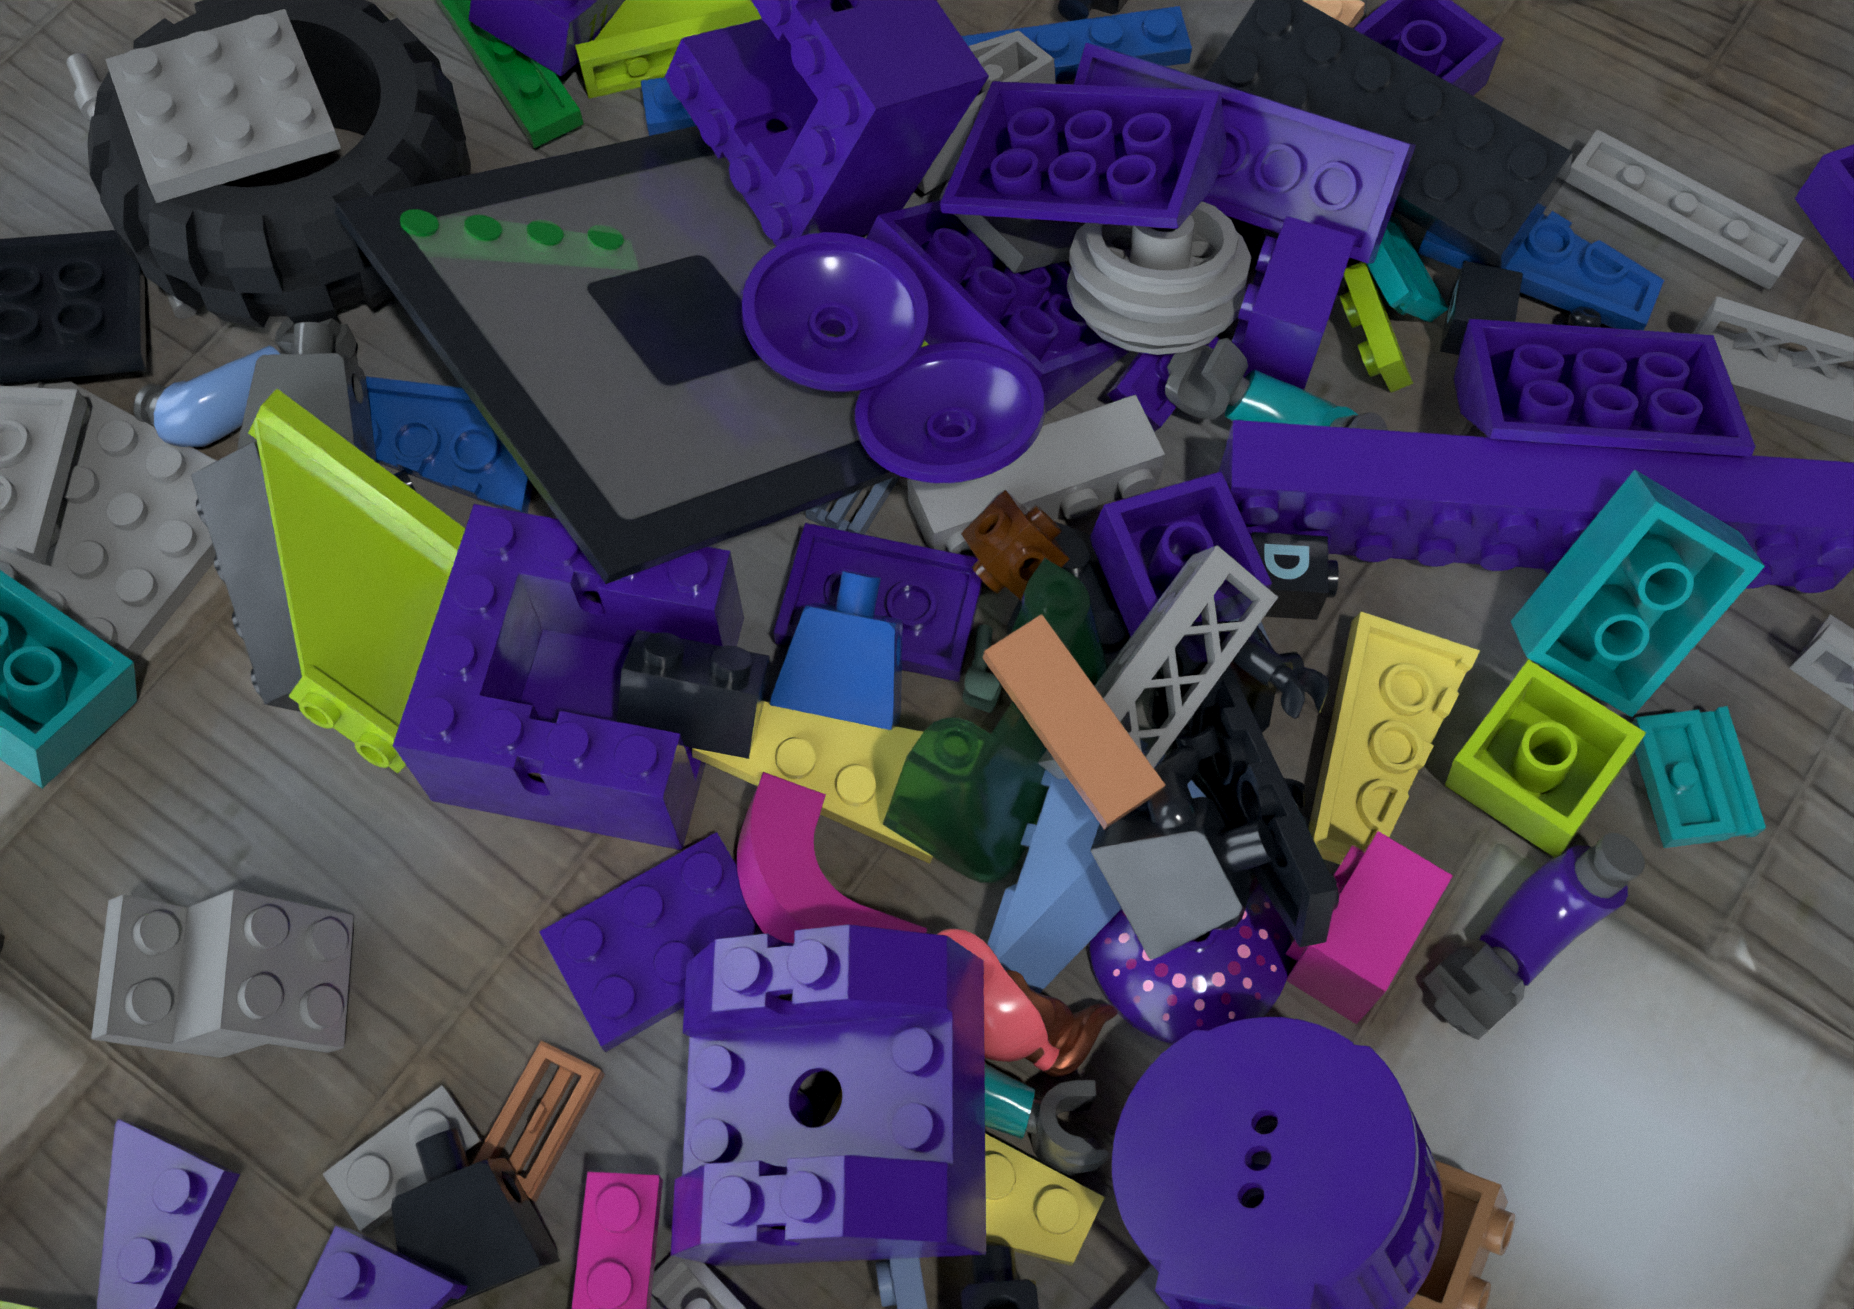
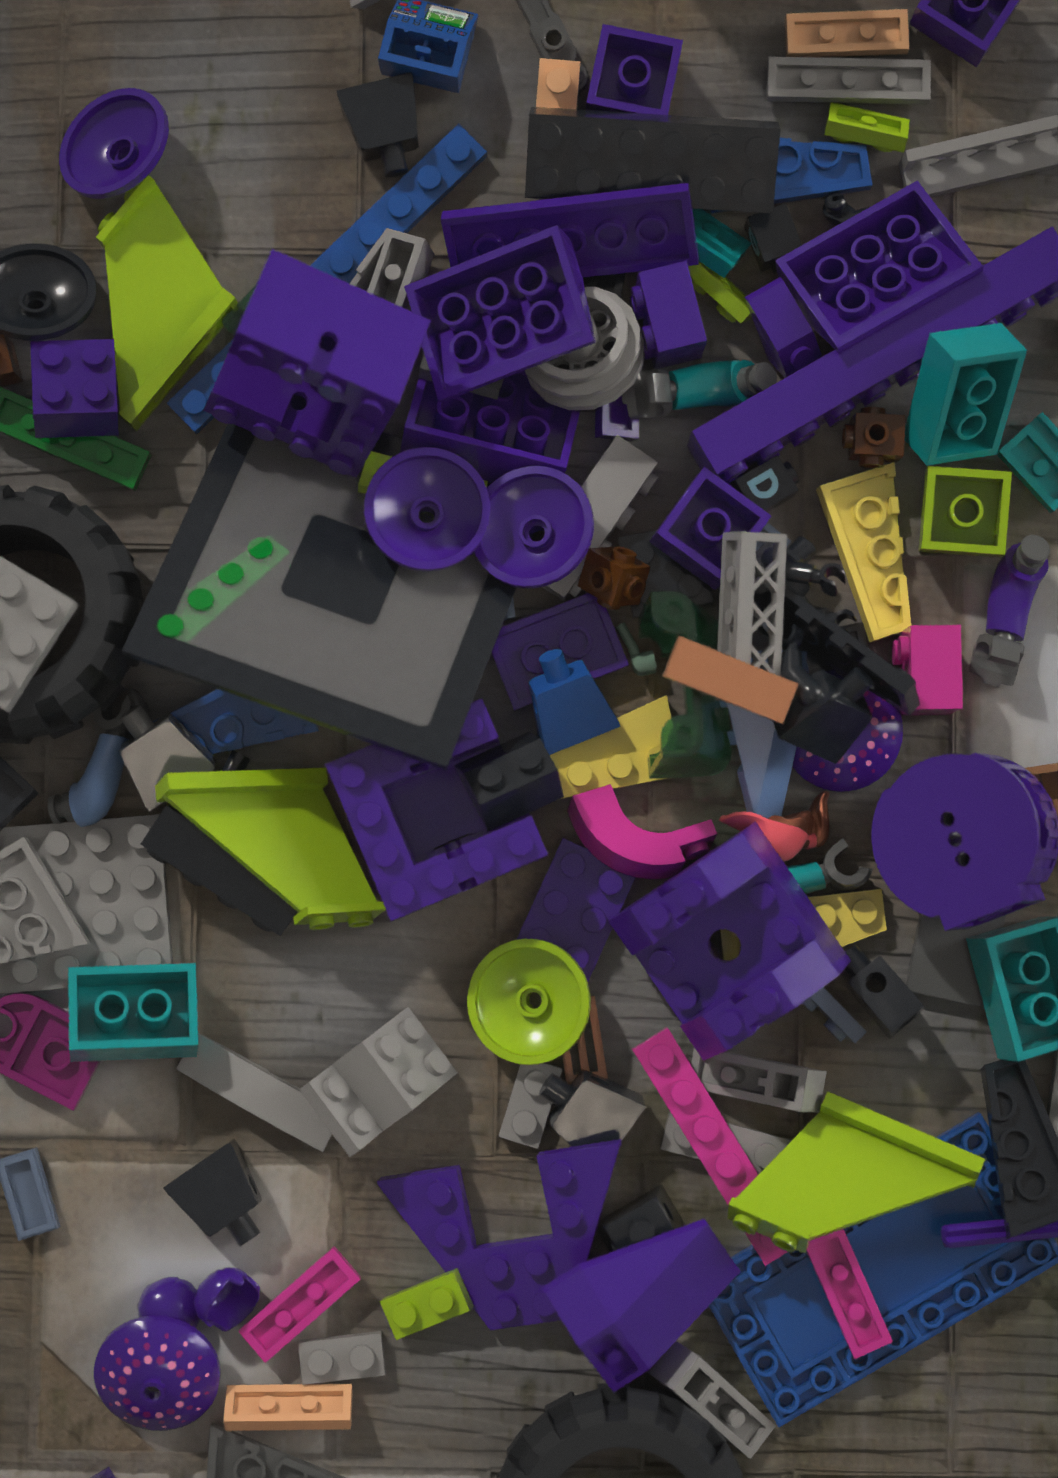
camera: 35 degrees left, 20 degrees up
none -> light grey slope [176,1033,332,1152]
none -> lime dish [467,939,591,1065]
none -> dark purple slope [744,277,822,378]
none -> light nougat plate [785,9,909,57]
none -> lime plate [824,102,910,153]
none -> reddish brown brick [842,407,905,468]

